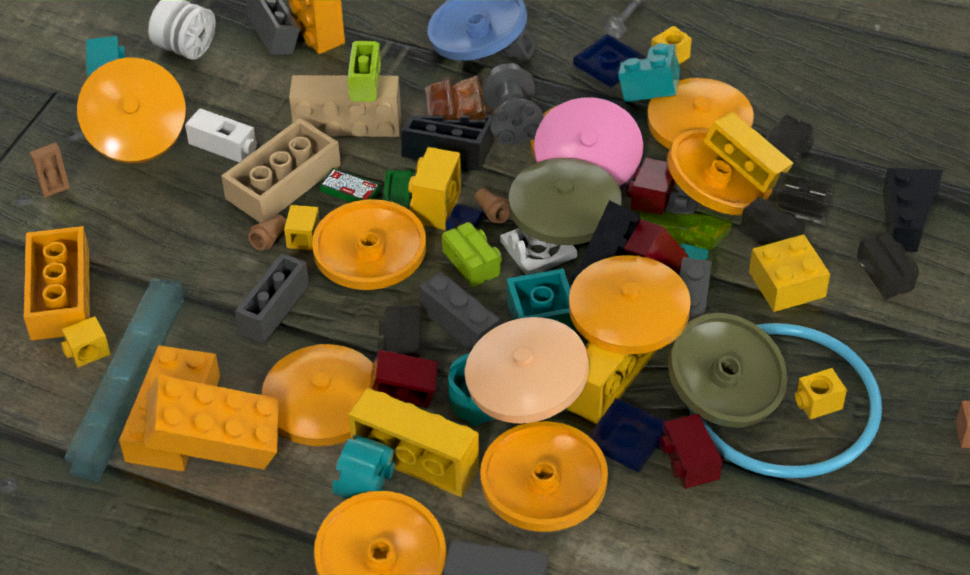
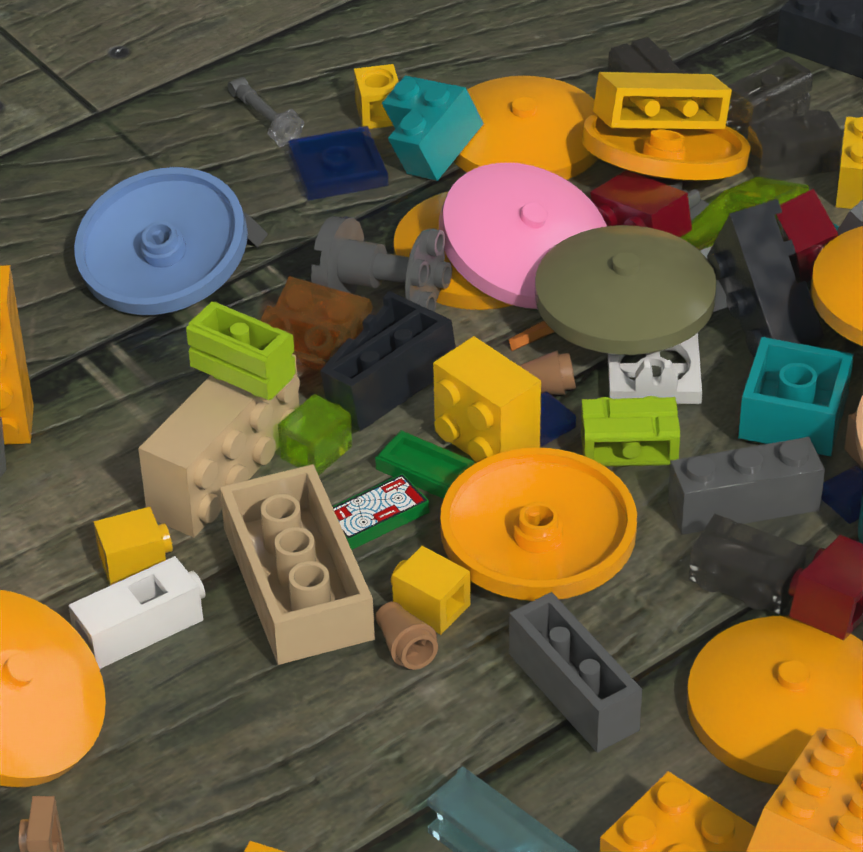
camera: 60 degrees left, 5 degrees down
none -> yellow brick [93,507,173,586]
none -> clear neon green brick [278,394,352,476]

